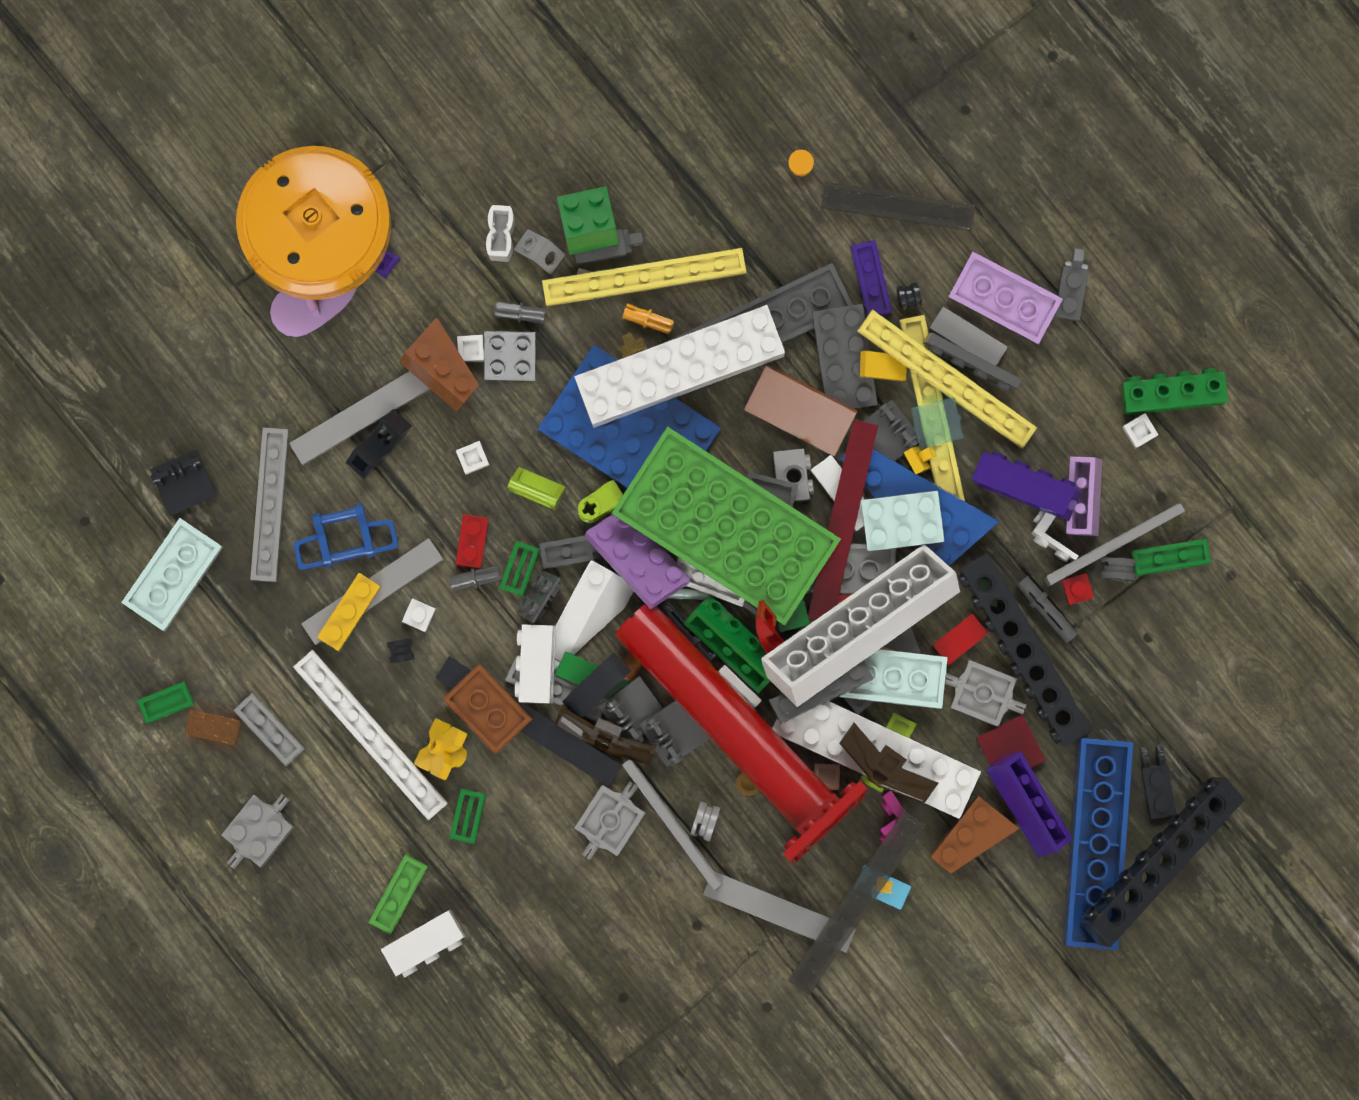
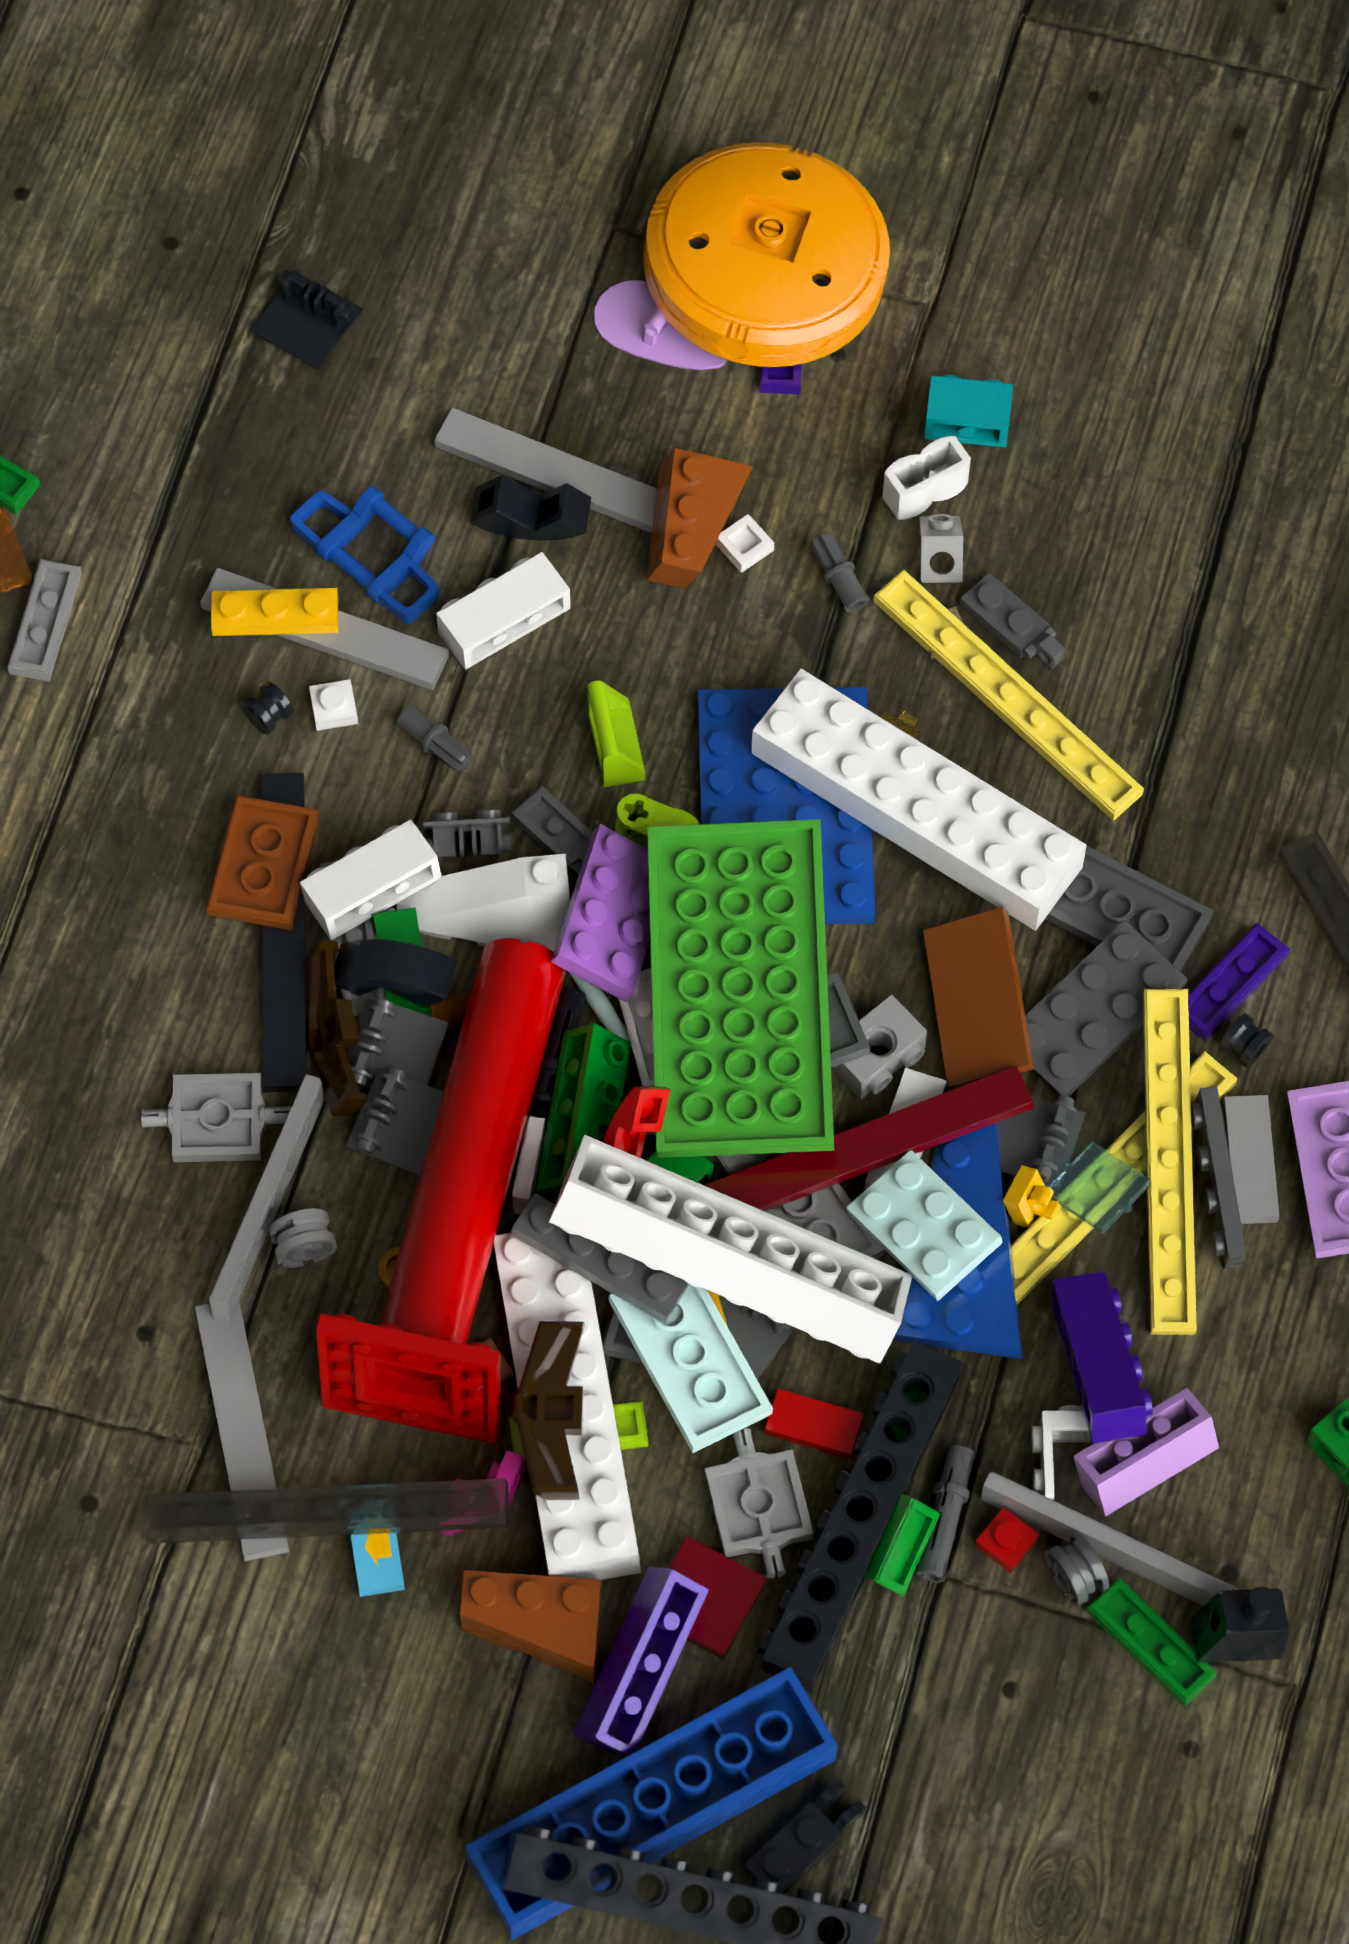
camera: 55 degrees right, 20 degrees down
light aqua plate [121,518,223,631] -> none
light grey plate [250,428,290,582] -> none
white tile [293,650,448,820] -> none
yellow plant [414,718,467,780] -> none
green tile [449,788,486,844] -> none
red plate [455,514,489,569] -> none
white plate [456,441,489,475] -> none
hinge [484,330,536,381] -> none
green tile [499,541,540,597] -> none
green brick [557,186,619,255] -> none
light orange axle [622,304,674,334] -> none
light orange tile [788,150,814,176] -> none
yellow tile [860,351,907,381] -> none
white plate [1122,413,1158,449] -> none
none -> white brick [437,552,570,670]
none -> green tile [864,1494,941,1596]
none -> teal brick [924,375,1013,448]
none -> black torso [1189,1587,1289,1663]

